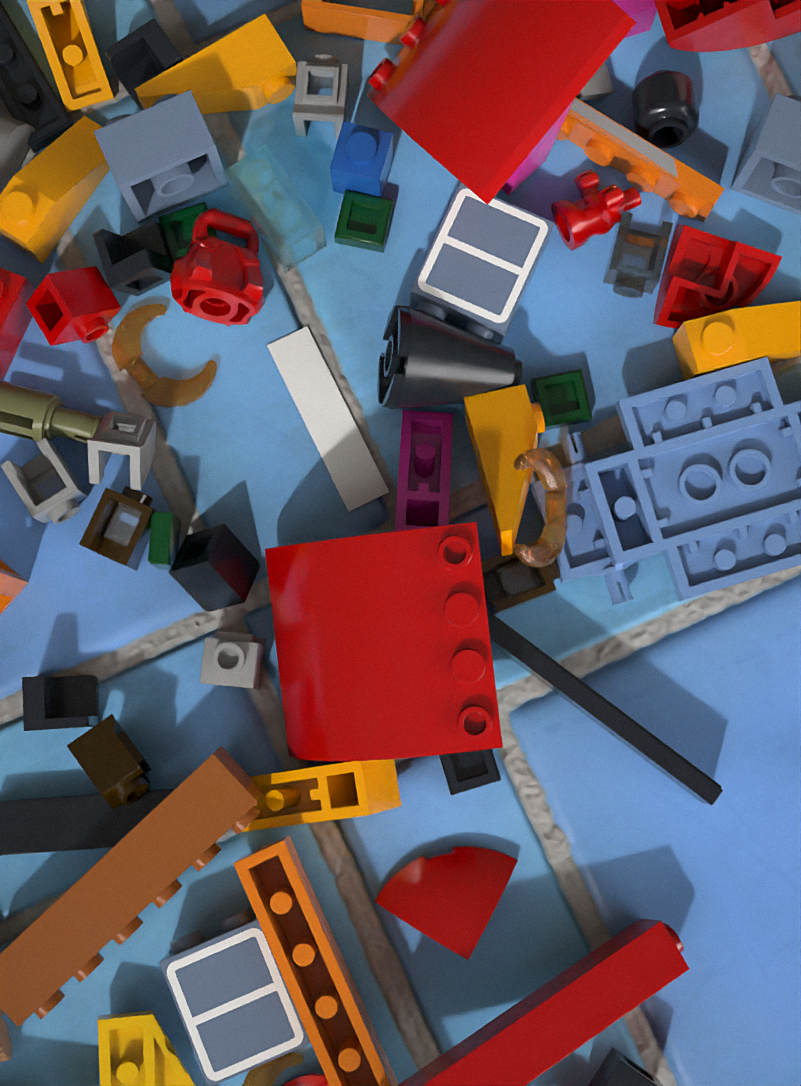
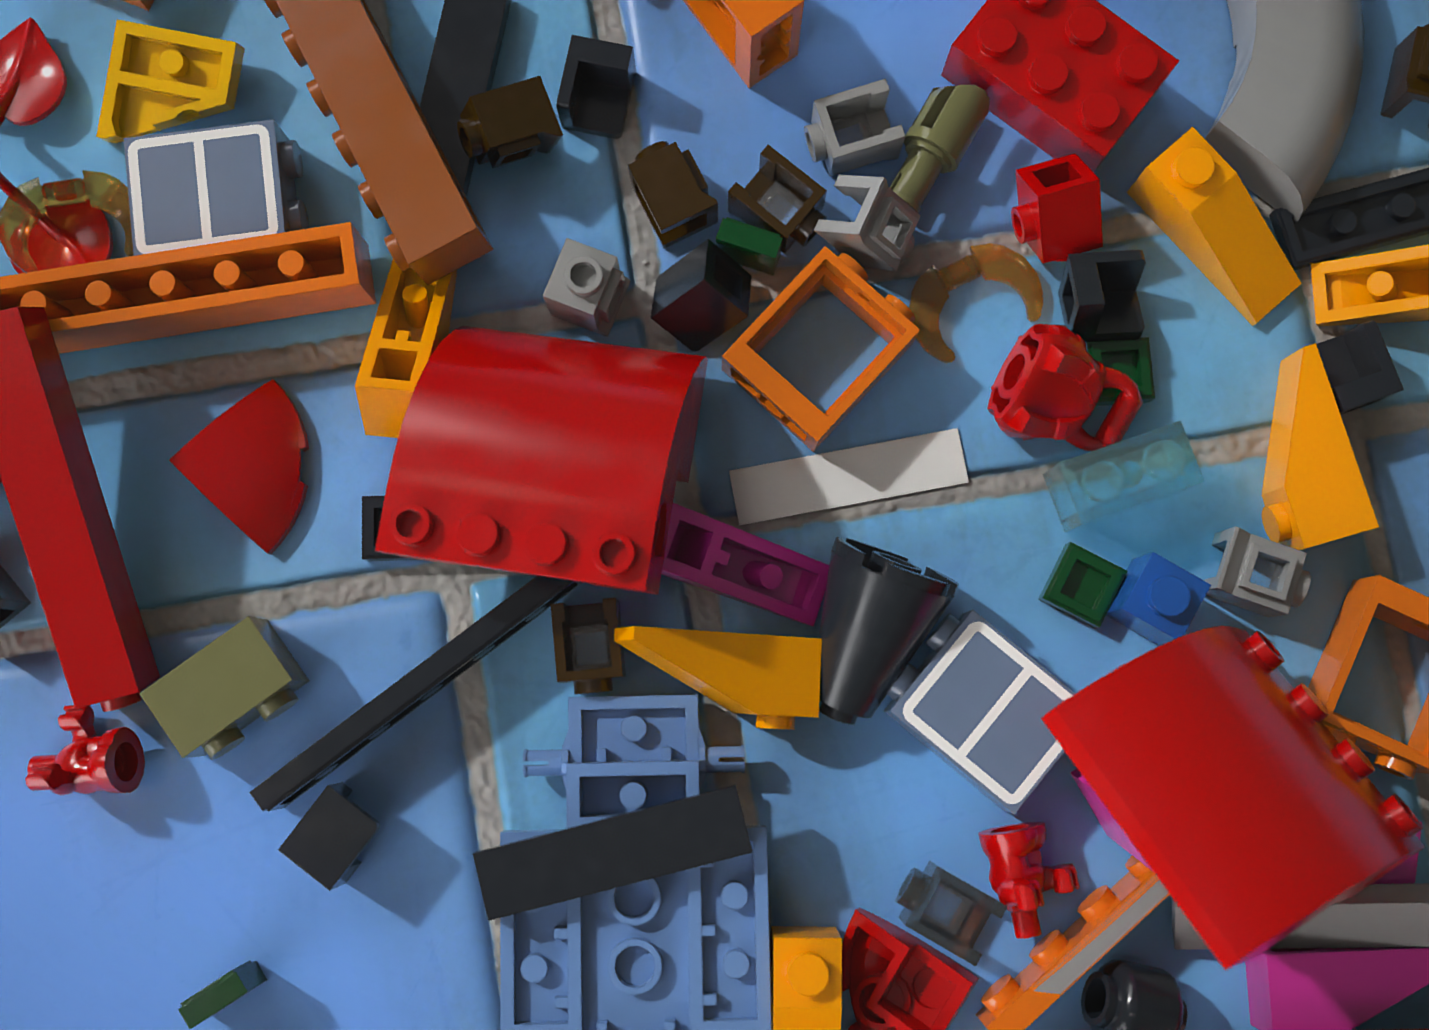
camera: 105 degrees right, 0 degrees up
sand blue brick [93,90,229,224] -> none
clear orange piece [514,447,567,568] -> none
dark green tile [530,369,592,430] -> none
none -> red piece [25,705,145,796]
none -> olive brick [139,616,309,760]
none -> black panel [278,782,380,891]
none -> black tile [473,785,753,921]
none -> dark brown window [628,141,718,249]
none -> orange window [722,246,920,452]

